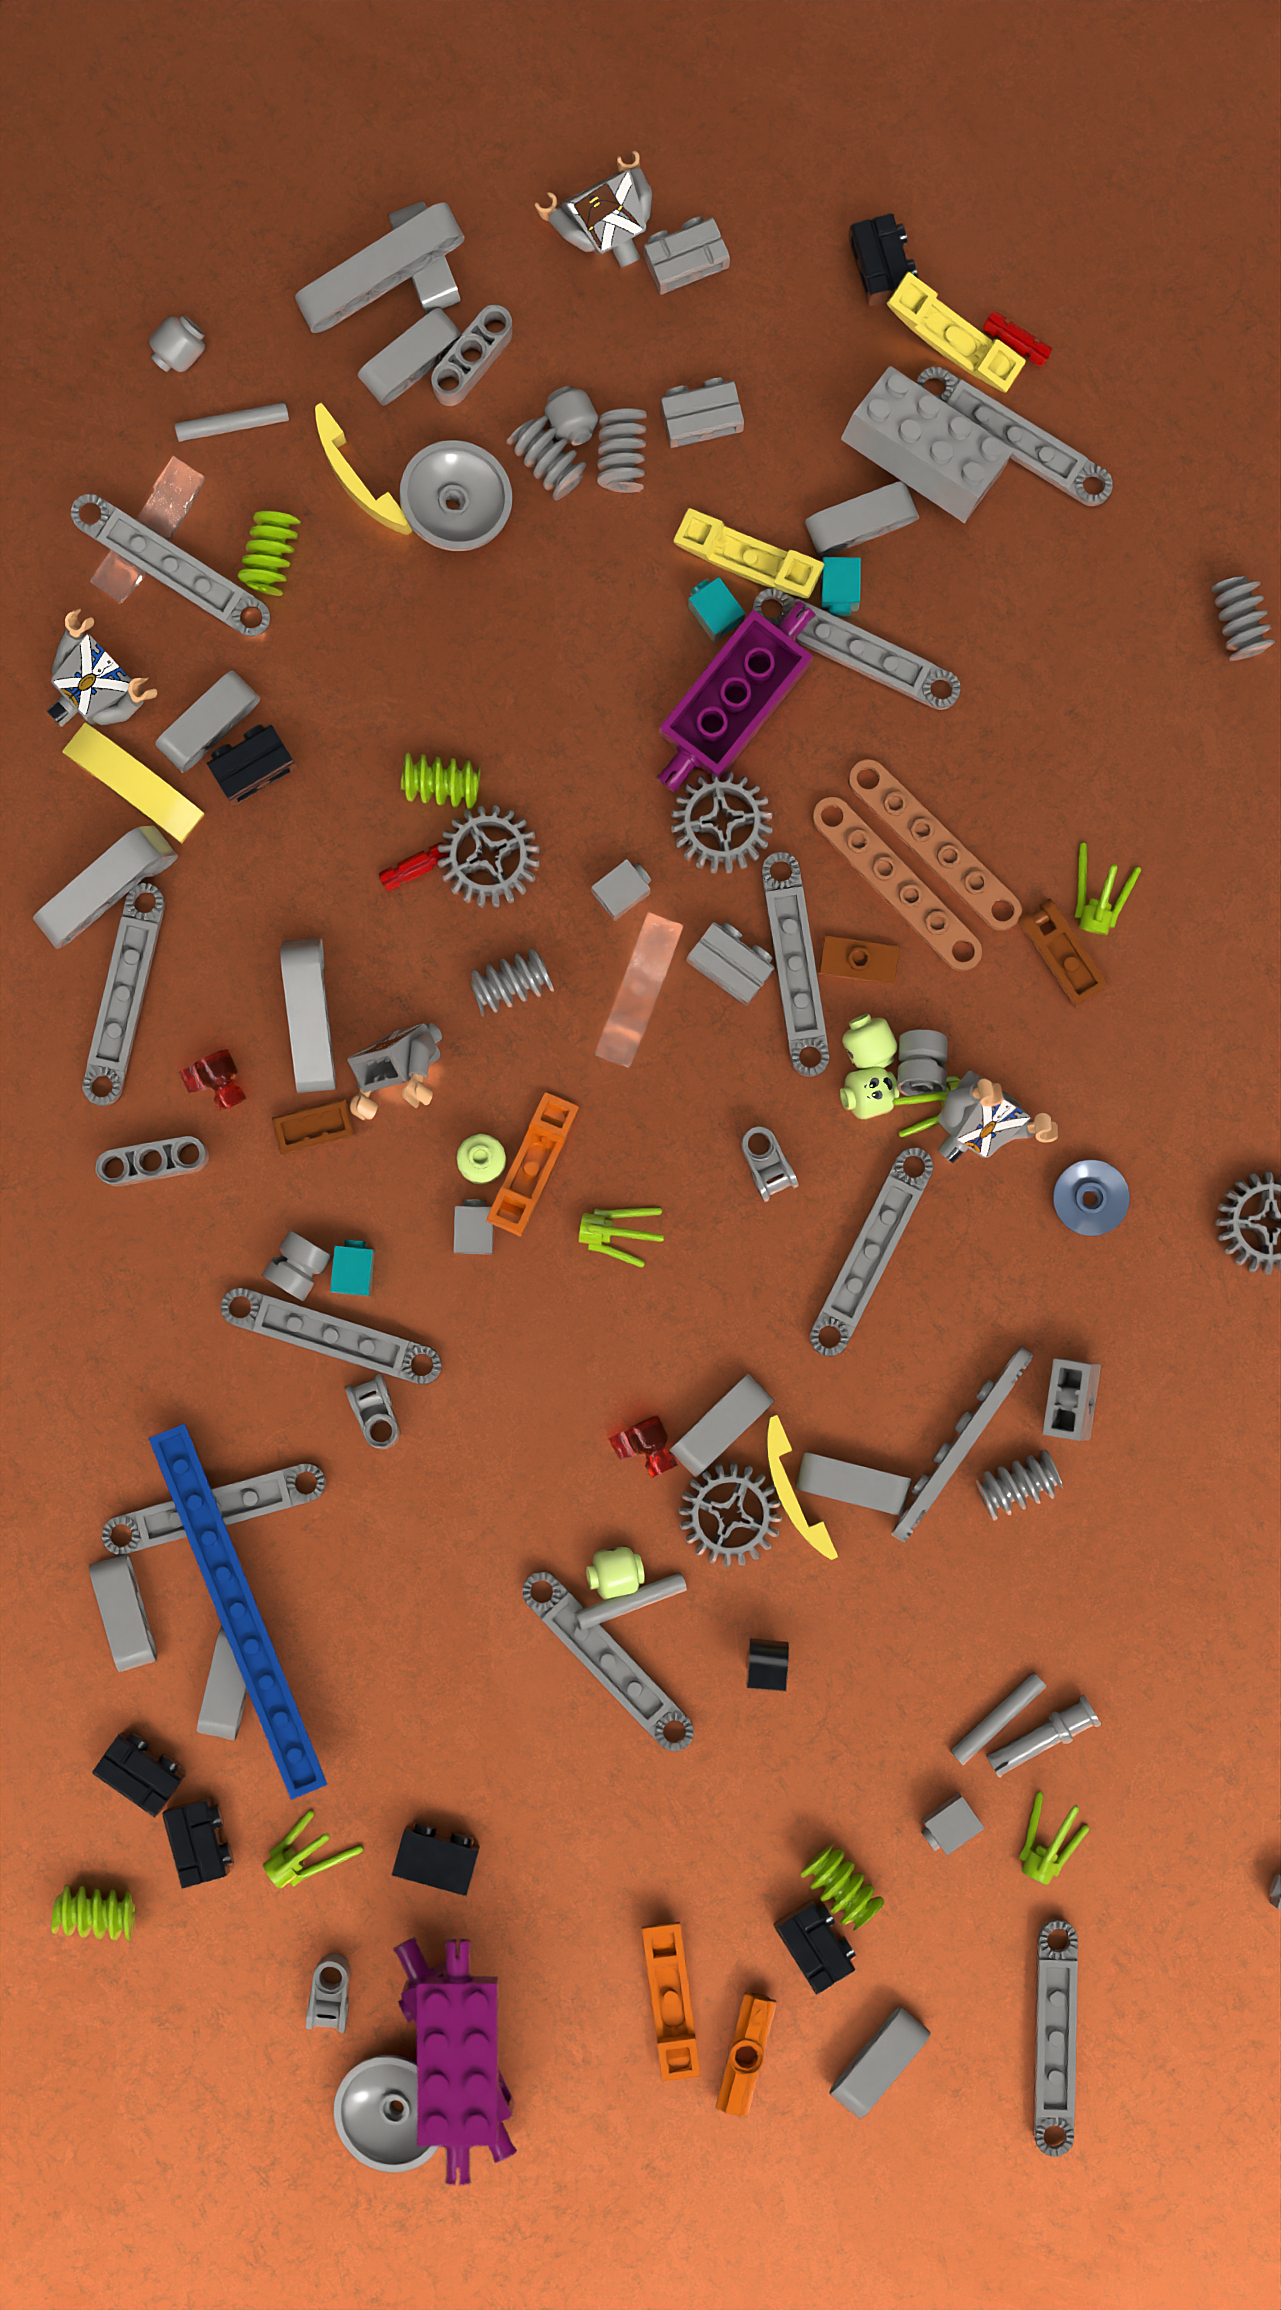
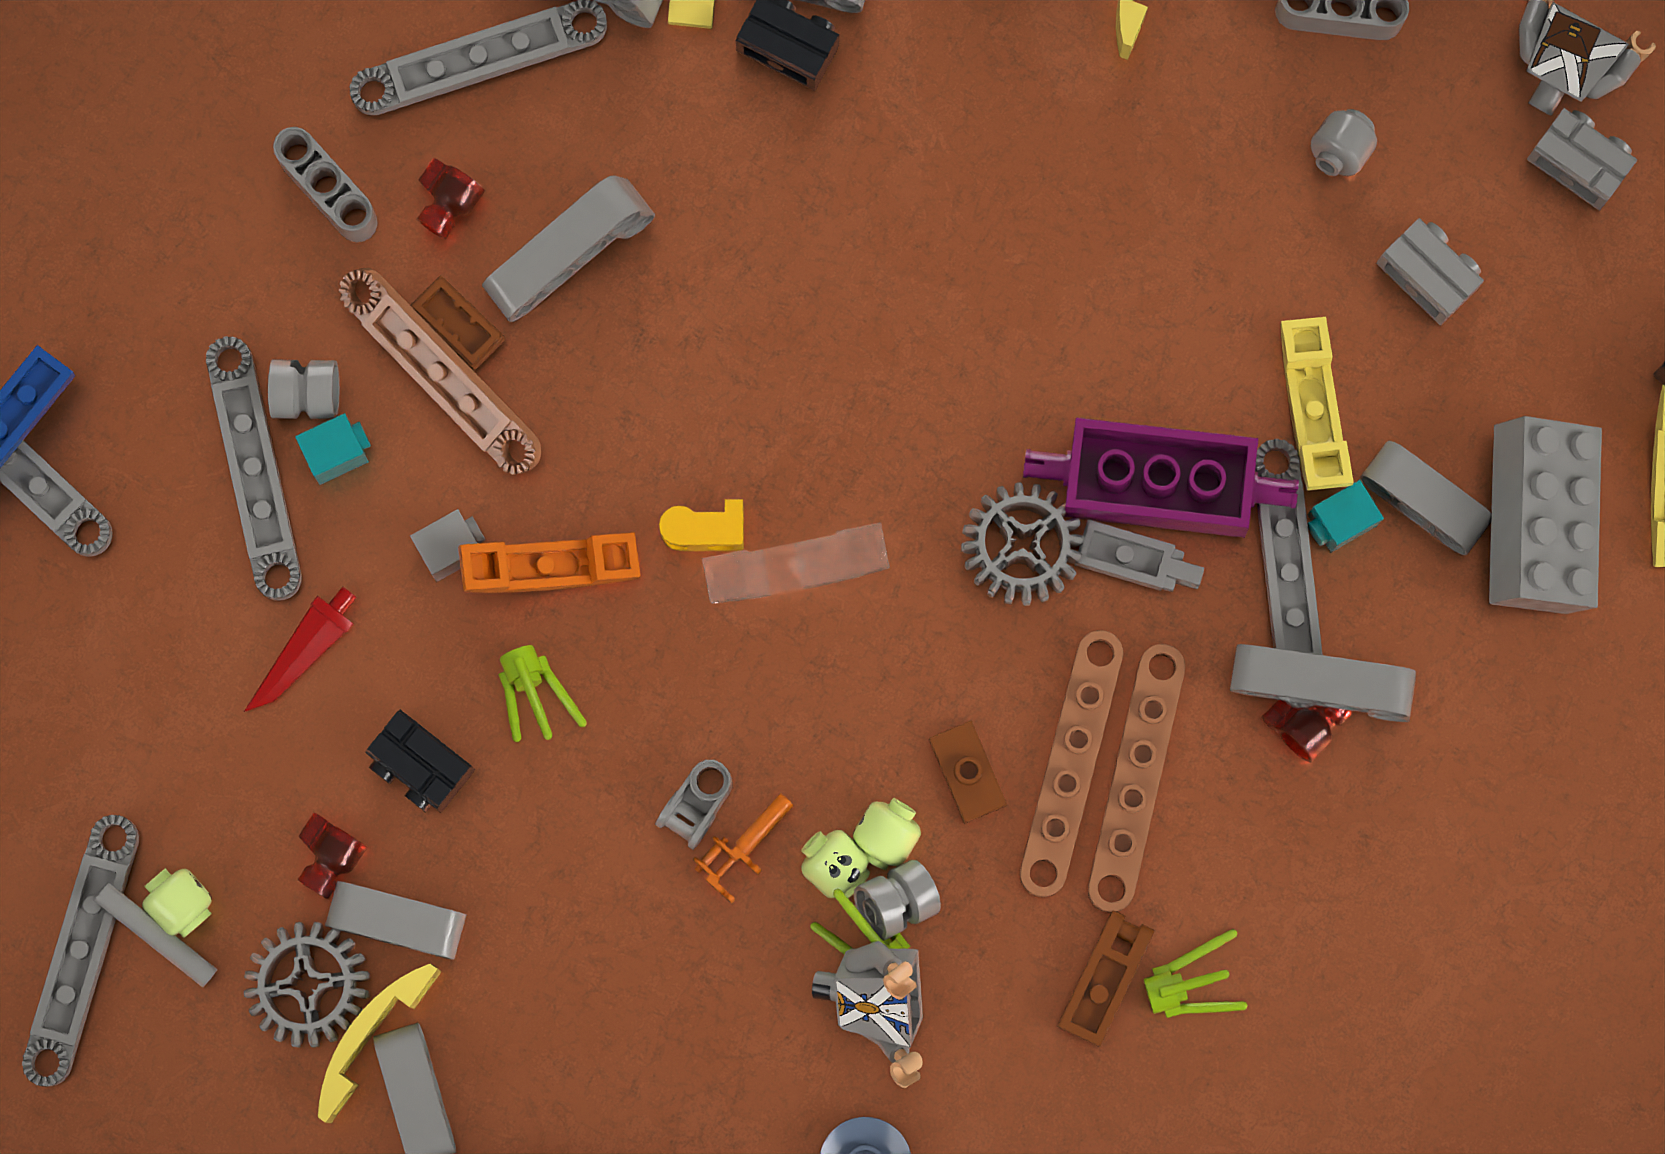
camera: 60 degrees right, 5 degrees down
light grey piece [345,1373,401,1450] -> none
light grey torso [347,1023,442,1120] -> none
red axle [379,842,449,891] -> none
light grey dish [399,440,512,551] -> none
lime piece [401,752,481,809] -> none
light grey gear [438,805,540,908] -> none
yellowish green head [456,1134,507,1185] -> none
light grey piece [470,948,554,1017] -> none
light grey piece [506,416,587,500] -> none
light grey brick [591,859,652,922] -> none
light grey piece [597,408,647,493] -> none
light grey brick [686,922,775,1007] -> none
teal brick [688,577,745,643] -> none
black brick [746,1638,789,1691] -> none
light grey plate [762,852,829,1077] -> none
light grey plate [810,1148,933,1356] -> none
light grey plate [917,367,1113,506] -> none
light grey piece [1211,576,1275,661] -> none
none -> red bar [244,586,357,712]
none -> nougat plate [339,268,541,475]
none -> black brick [365,709,475,813]
none -> yellow leg [659,499,744,551]
none -> orange piece [693,793,794,904]
none -> light grey hinge [1074,520,1204,592]
none -> light grey beam [1230,644,1416,722]
none -> clear red piece [1261,700,1352,763]

